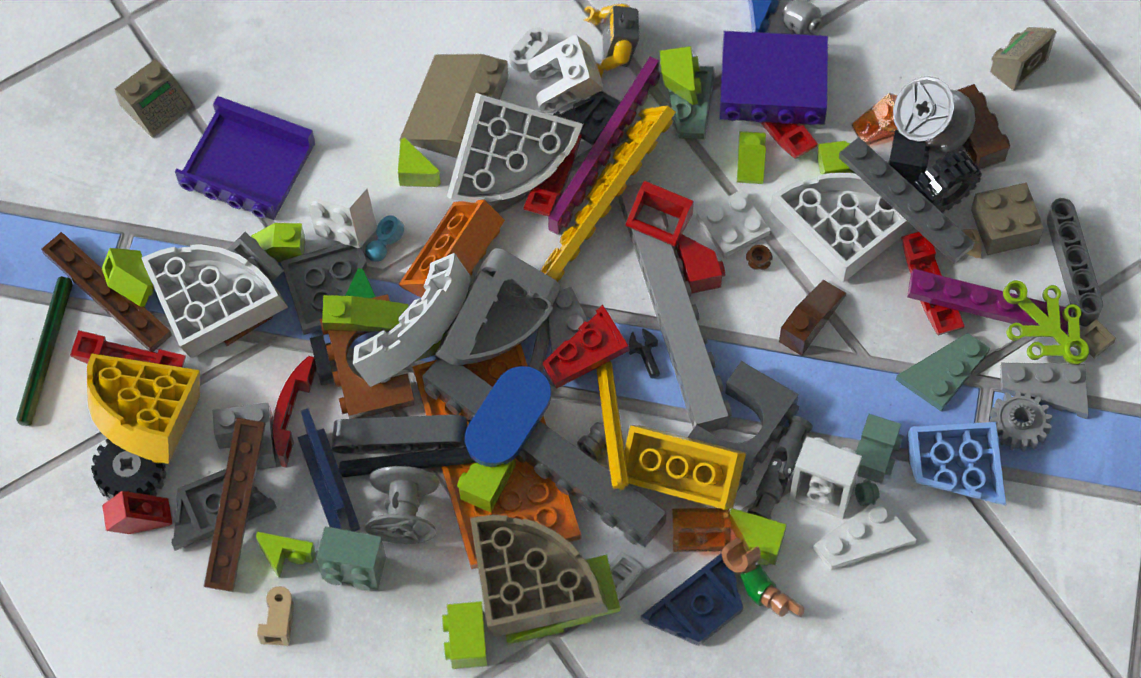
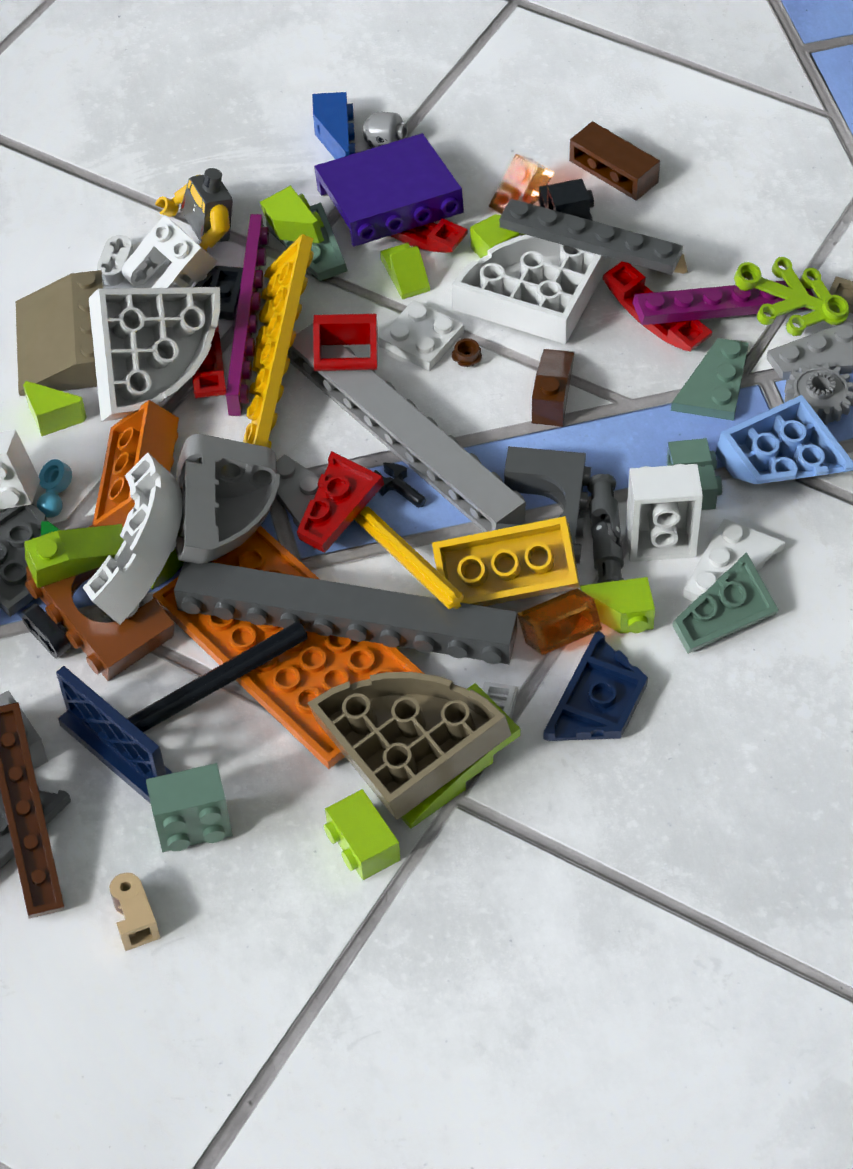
camera: 25 degrees left, 10 degrees down
lime slope [256,532,316,578] -> none
red slope [273,356,317,468] -> none
dark grey beam [332,415,467,454] -> none
light grey piece [365,466,440,544] -> none
lime slope [457,458,516,512] -> none
blue tile [465,366,551,467] -> none
flat silver wheel [577,422,607,461] -> none
red slope [676,234,725,294] -> none
nougat piece [722,537,804,617] -> none
sand green plate [855,479,880,506] -> none
light grey piece [893,76,975,153] -> none
black wheel [913,150,982,213] -> none
dark tan brick [971,182,1044,255] -> none
dark tan slope [990,27,1056,91] -> none
dark grey beam [1046,198,1103,327] -> none
none -> sand green wing [672,552,779,654]

